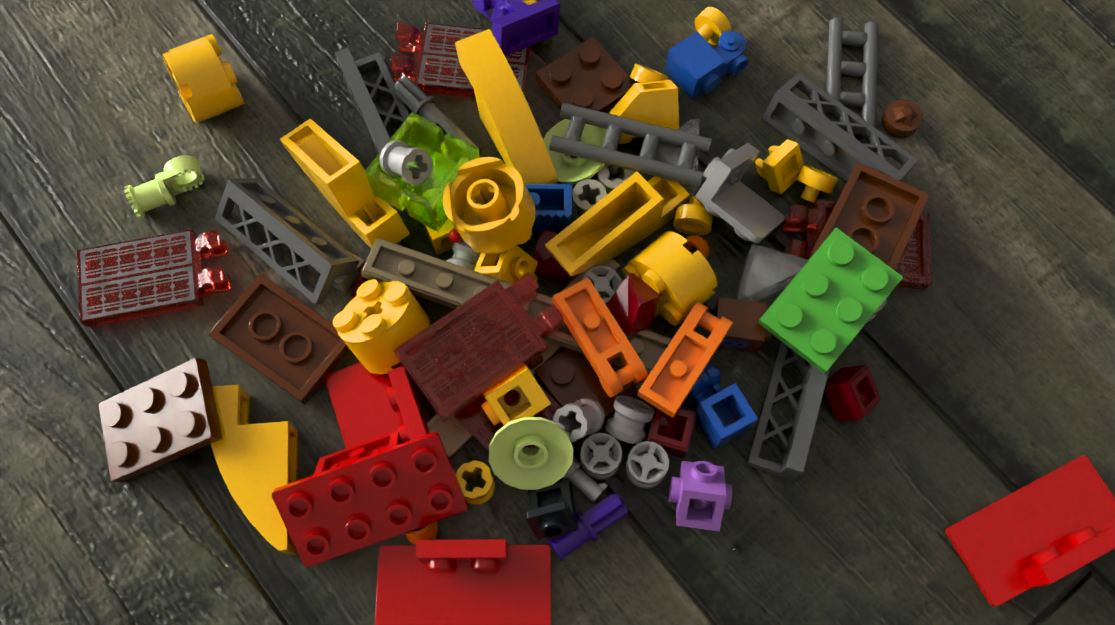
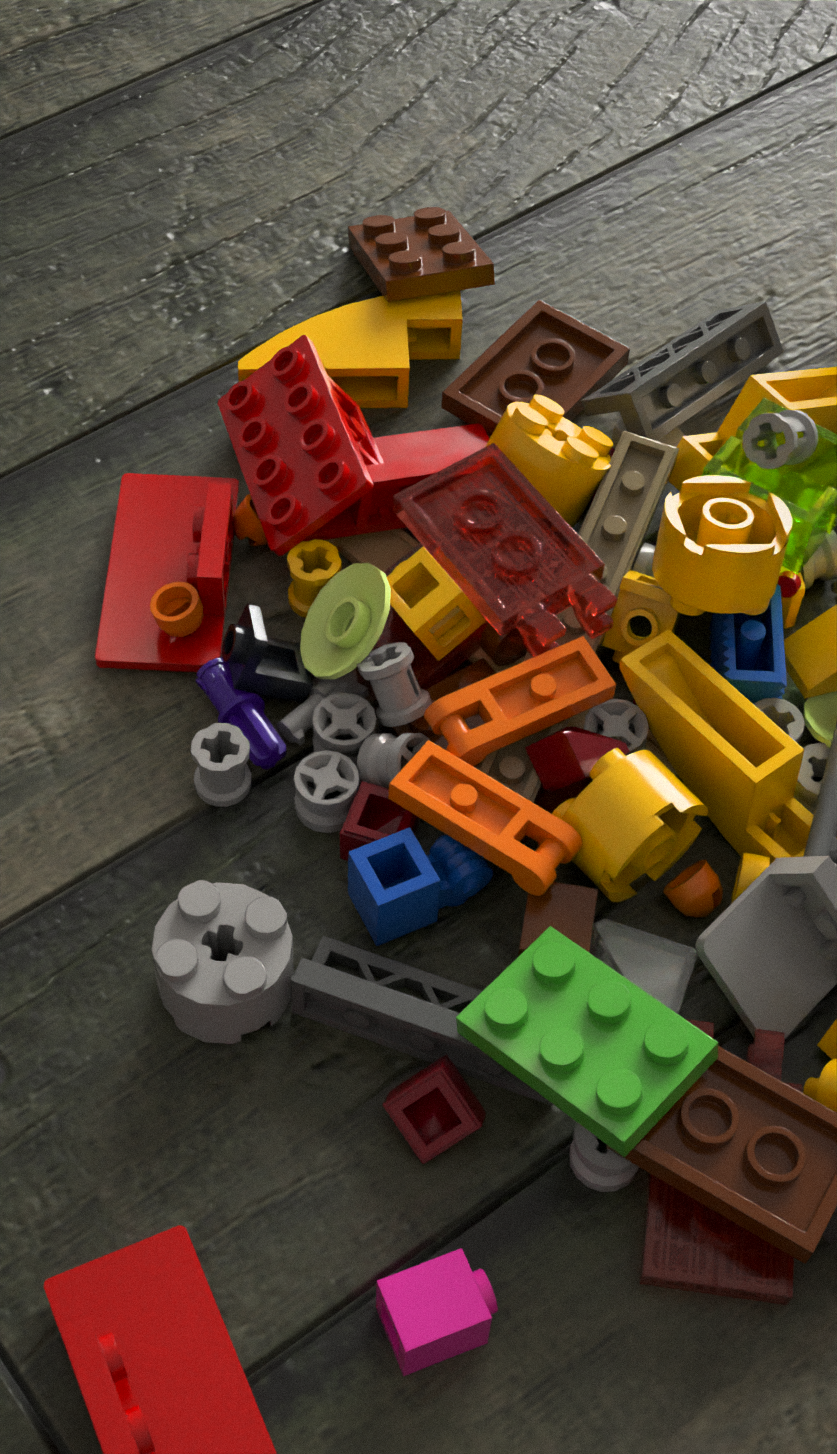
camera: 90 degrees right, 15 degrees down
clear red tile [77,229,231,327] -> none
yellowish green connector [124,155,205,219] -> none
medium lavender brick [669,461,732,532] -> none
none -> orange hinge [150,582,204,637]
none -> light grey brick [152,880,294,1044]
none -> light grey bush [191,723,252,807]
none -> dark pink brick [376,1248,498,1376]

